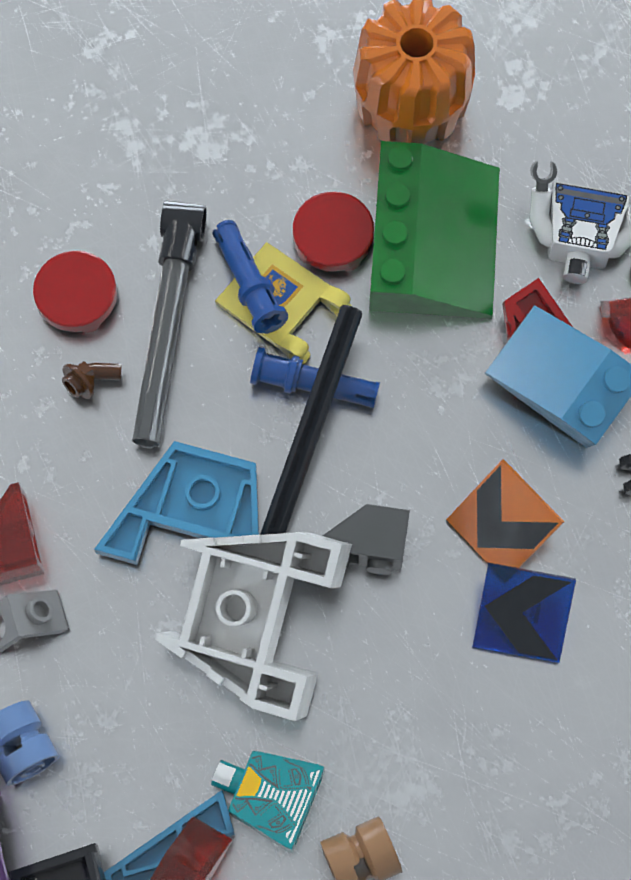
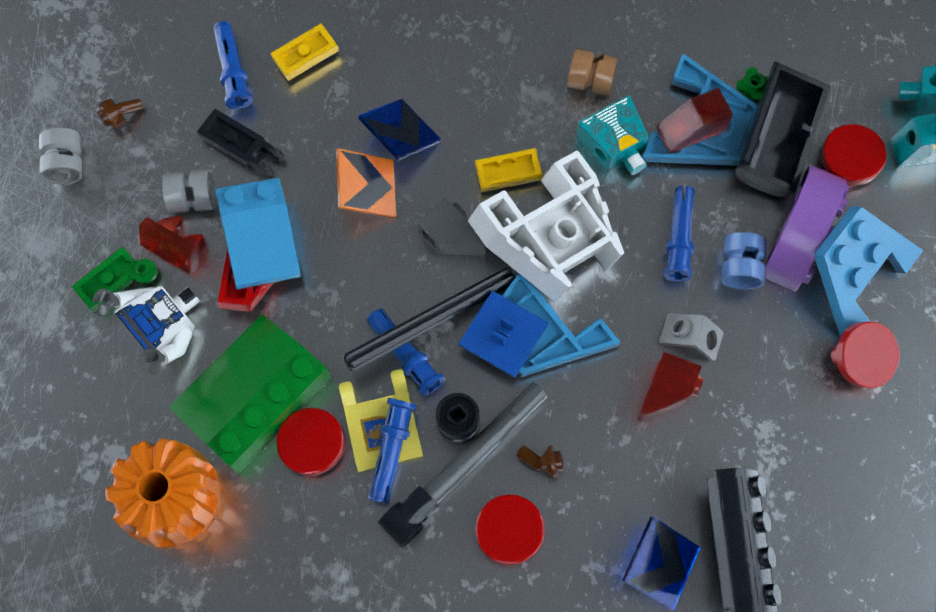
camera: 140 degrees left, 0 degrees up
none -> black wheel [436,393,480,445]
none -> blue piece [458,291,549,378]
none -> yellow plate [475,148,543,193]
none -> blue pin [664,186,695,282]

